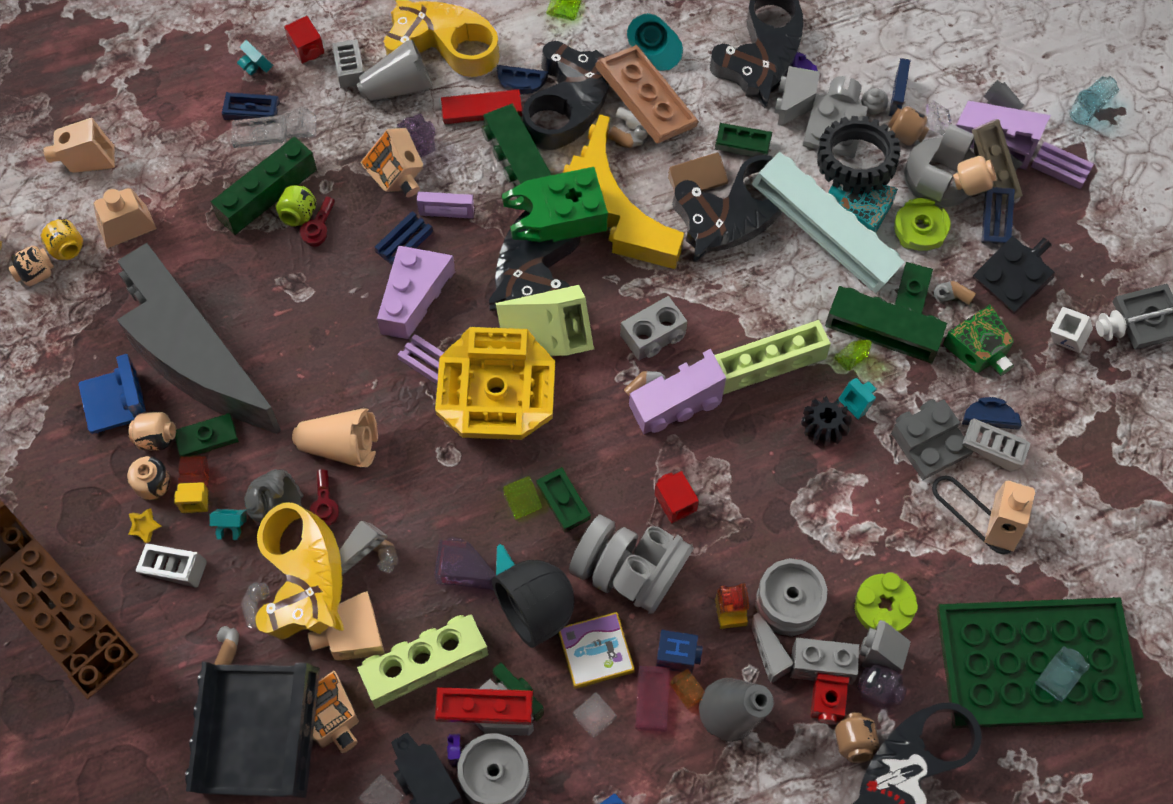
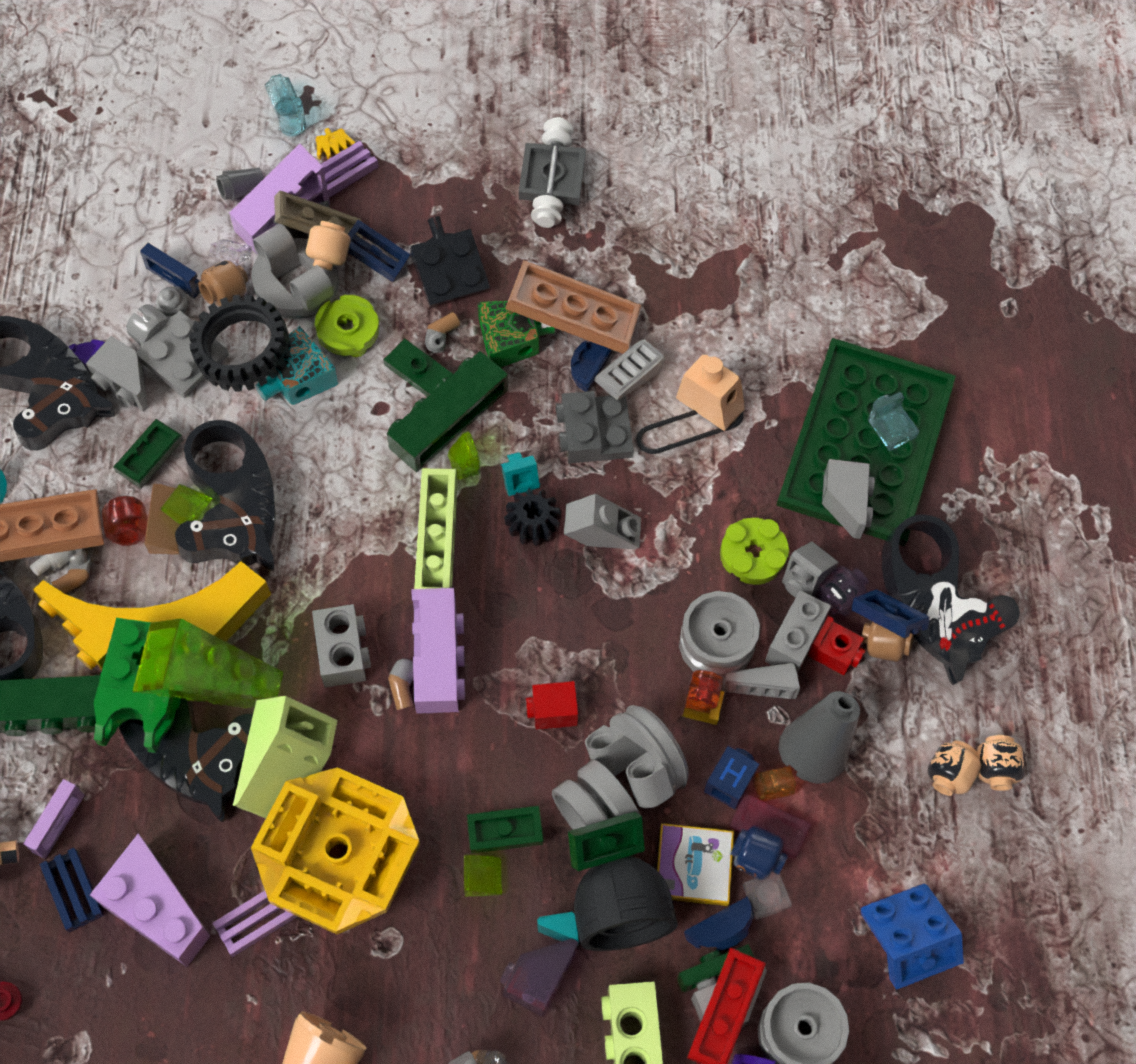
camera: 70 degrees left, 0 degrees up
light aqua brick [752,151,905,294] -> none
white brick [1050,307,1093,353] -> none
none -> clear red head [102,496,148,546]
none -> clear neon green wedge [132,618,283,708]
none -> clear neon green slope [160,484,212,525]
none -> yellow piece [316,128,355,159]
none -> nougat tile [505,260,642,354]
none -> light grey slope [564,494,641,550]
none -> dark green plate [568,811,645,872]
none -> dark blue tile [684,897,754,950]
none -> dark blue head [730,825,788,880]
none -> light grey slope [822,459,874,539]
none -> dark blue tile [852,589,930,639]

